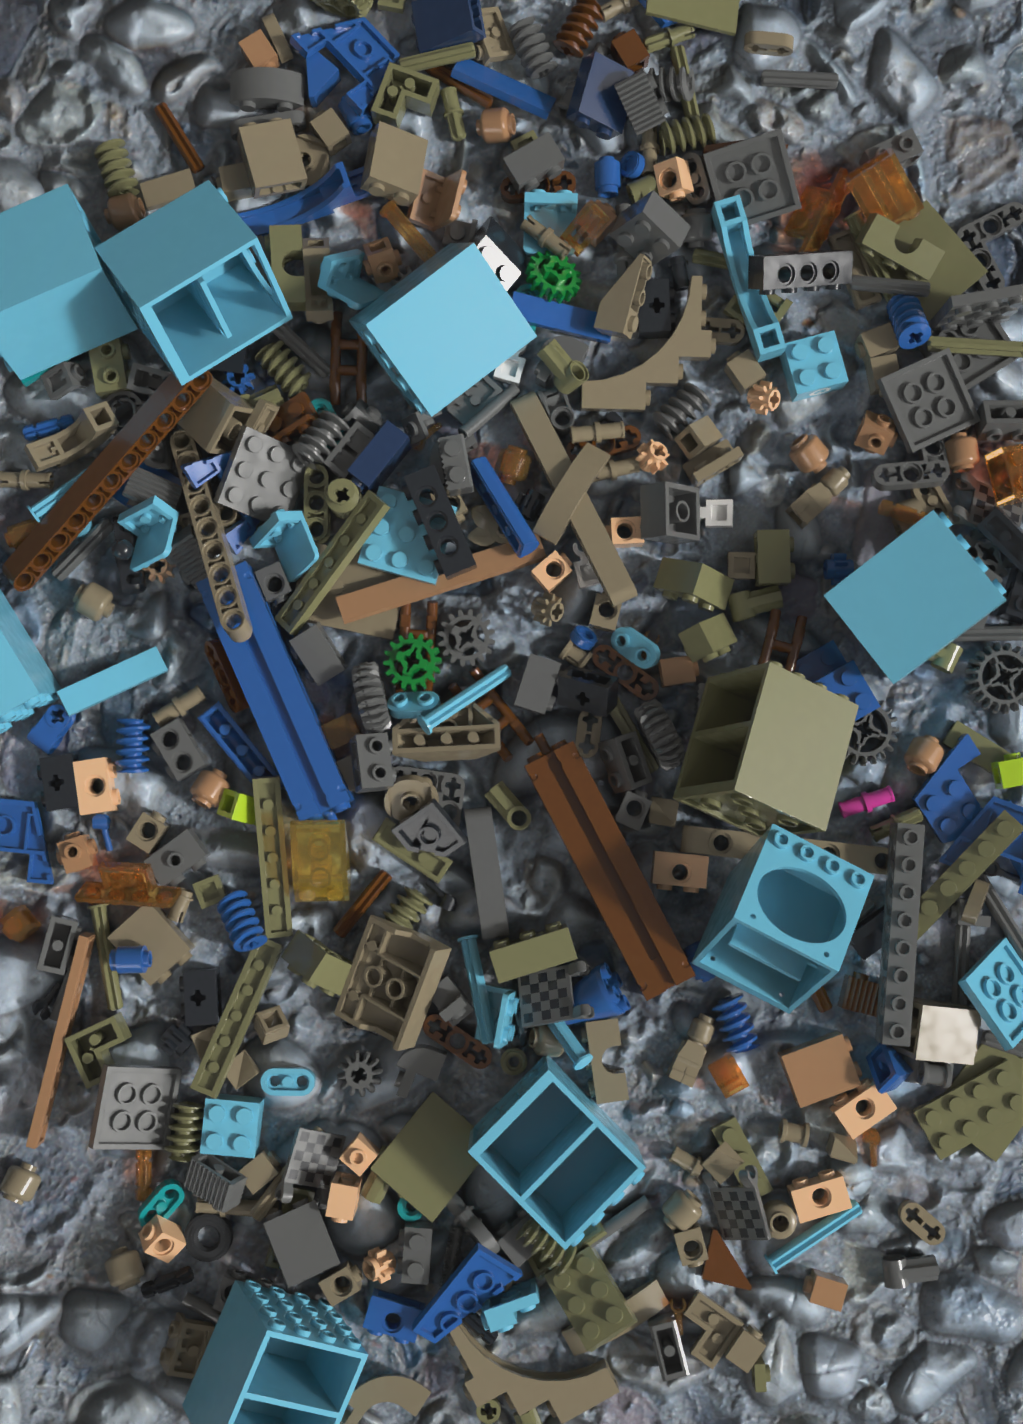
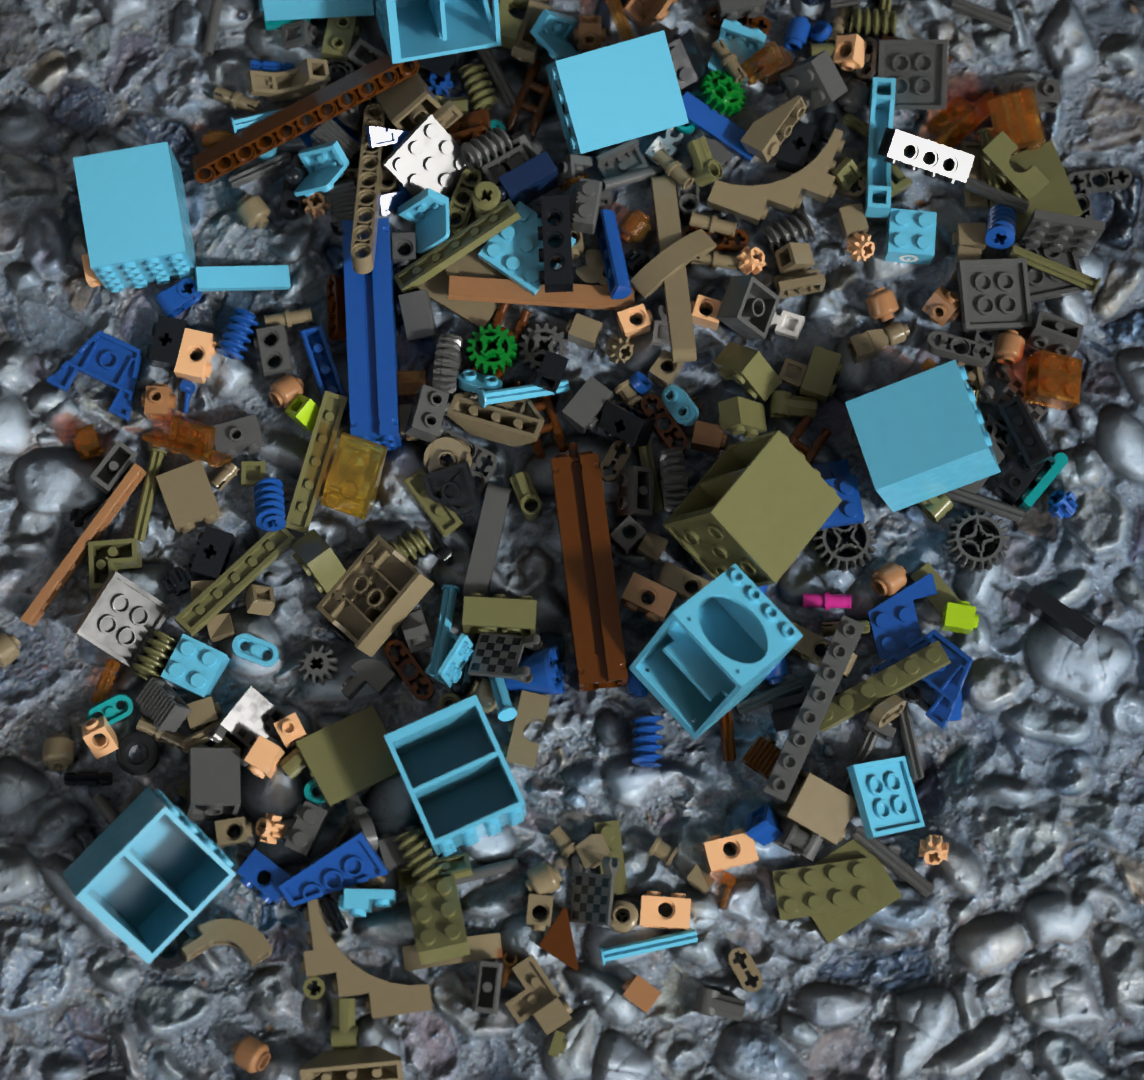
camera: 20 degrees right, 10 degrees down
blue brick [109,945,152,974] -> none
dark tan brick [126,810,171,854] -> none
dark tan bracket [159,1312,215,1379] -> none
reddish brown axle [333,869,392,938] -> none
dark tan piece [666,1013,715,1088] -> none
clear orange panel [708,1053,750,1099] -> none
medium nougat brick [777,1031,862,1108] -> none
none -> black brick [534,351,569,393]
none -> dark tan brick [565,313,603,351]
none -> dark tan pin [653,148,694,189]
none -> olive plate [831,157,862,191]

